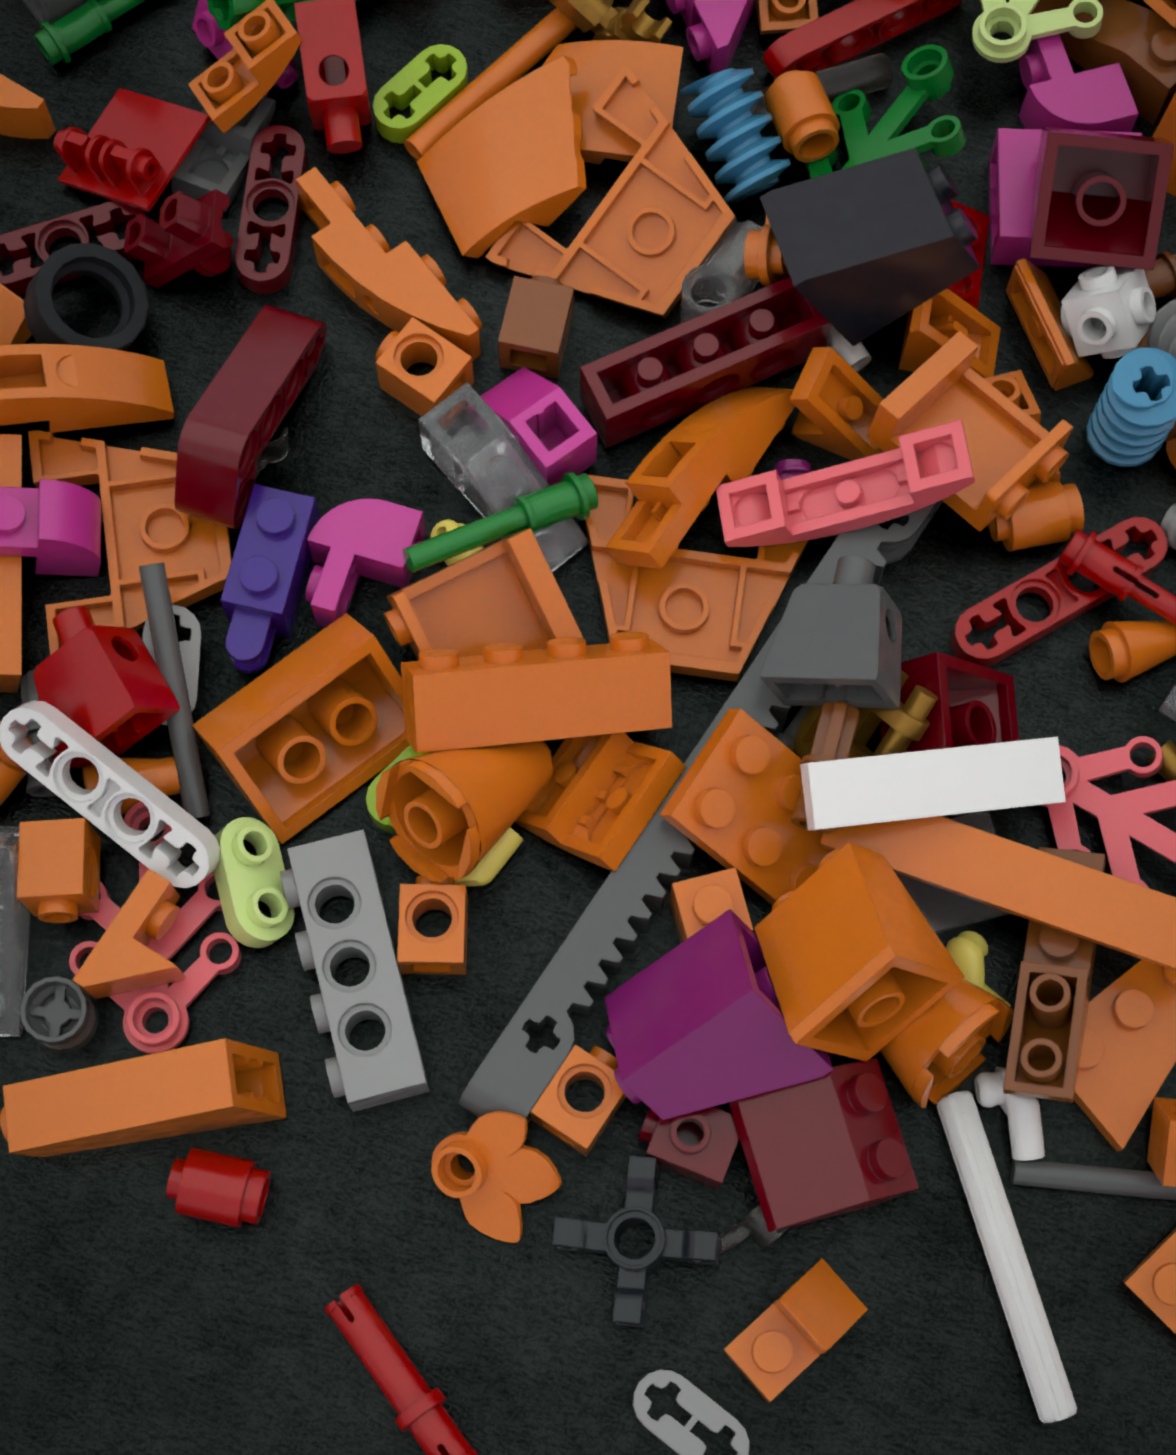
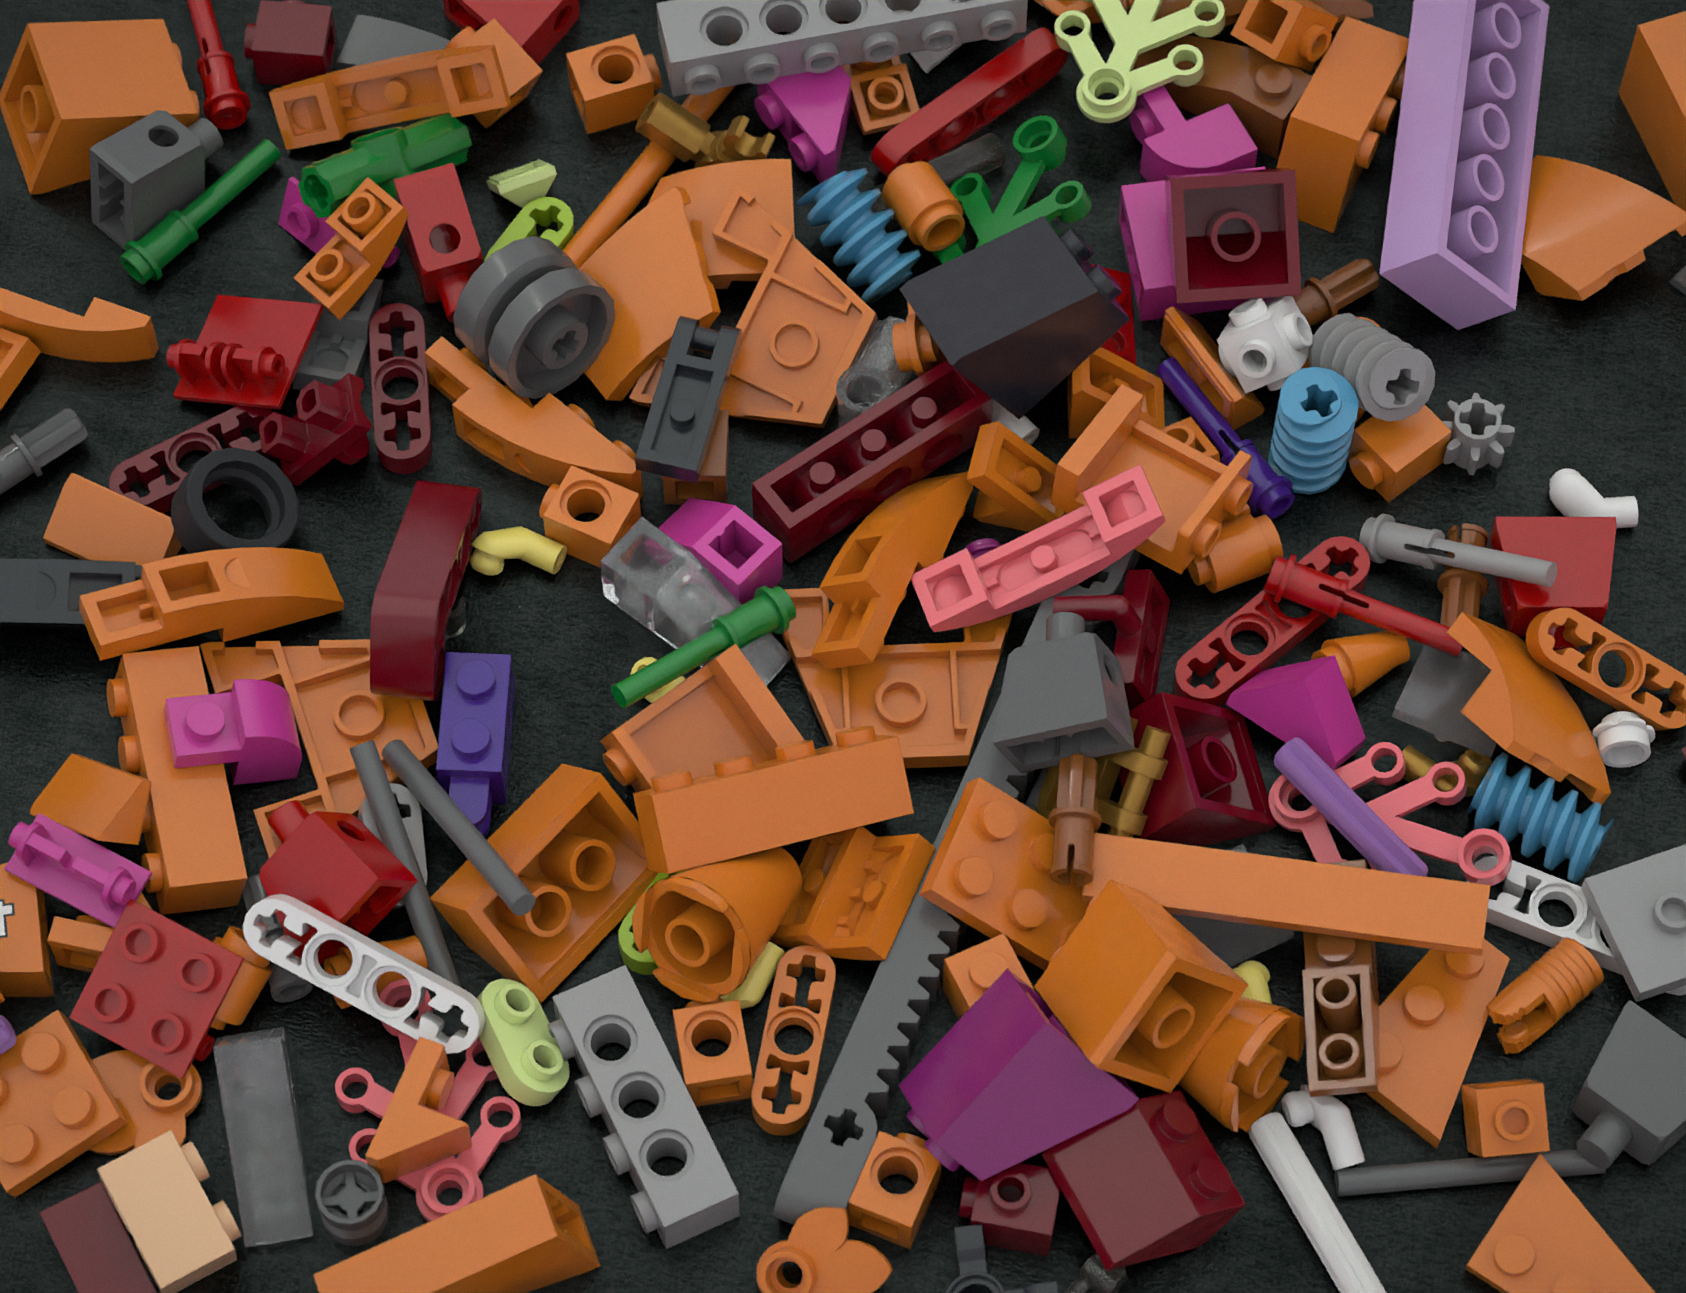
camera: 10 degrees left, 10 degrees down
orange brick [17,818,101,923] -> none
dark pink brick [305,499,426,627] -> none
white tile [800,736,1066,831] -> none
none -> dark grey bar [382,739,536,916]
none -> dark grey wheel [453,236,615,399]
none -> light yellow arm [469,526,567,576]
none -> yellowish green slope [487,159,557,209]
none -> black plate [635,316,742,483]
none -> orange beam [751,945,836,1136]
none -> dark red plate [1053,569,1170,711]
none -> dark purple pin [1156,357,1295,519]
none -> dark pink slope [1226,655,1366,771]
none -> medium lavender axle [1274,737,1428,877]

